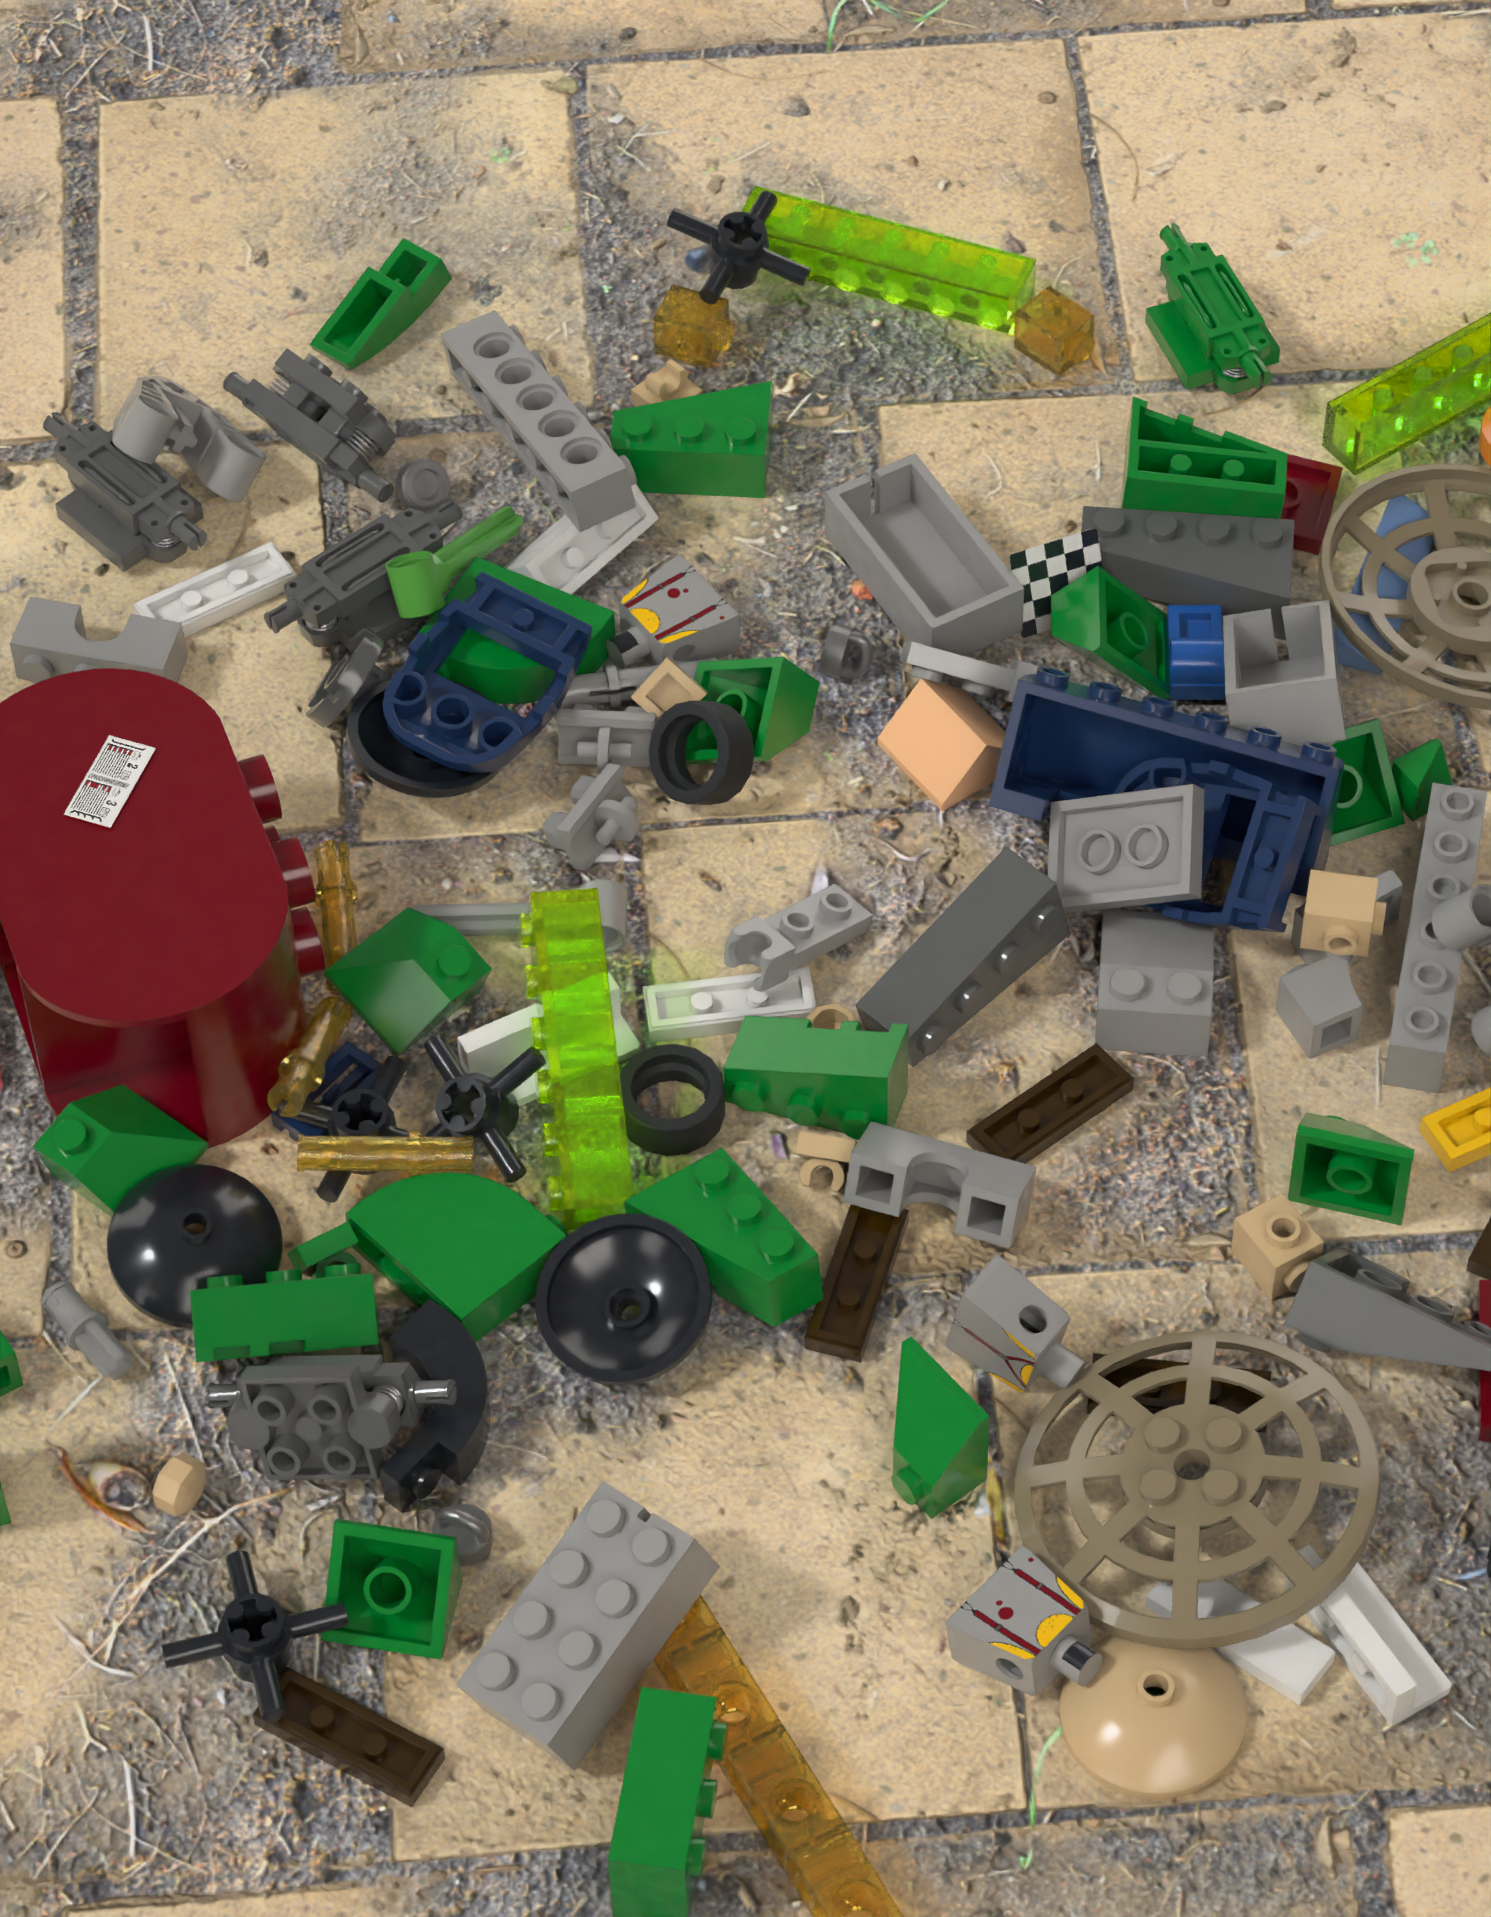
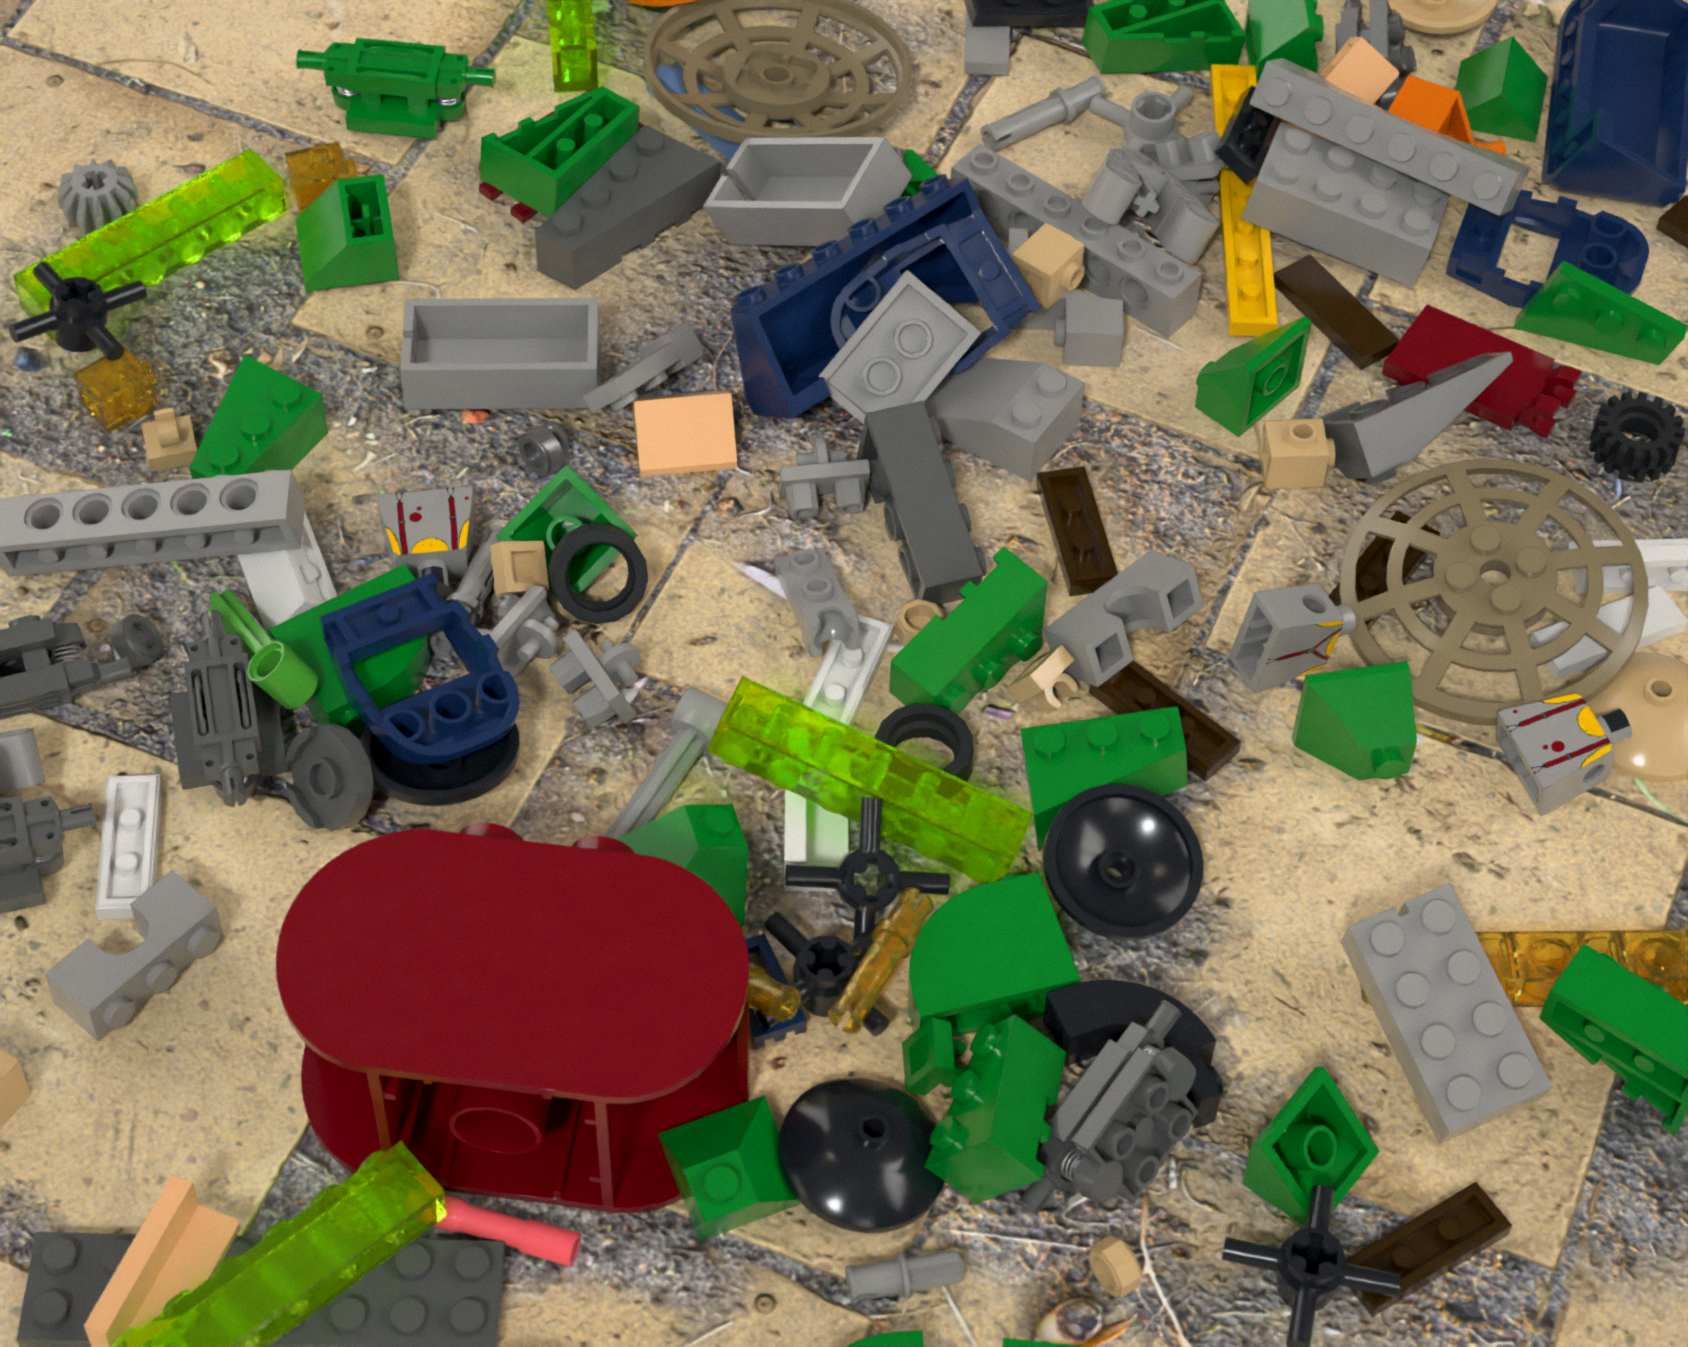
camera: 65 degrees left, 0 degrees up
white sticker [64,735,156,828] -> none
flat silver tile [432,1503,493,1567] -> none
sticker [1009,528,1103,638] -> none
green slope [1051,566,1170,700] -> none
blue plate [1167,605,1225,700] -> none
none -> light grey gear [57,158,139,235]
none -> green slope [296,174,399,291]
none -> light grey hips [777,437,870,520]

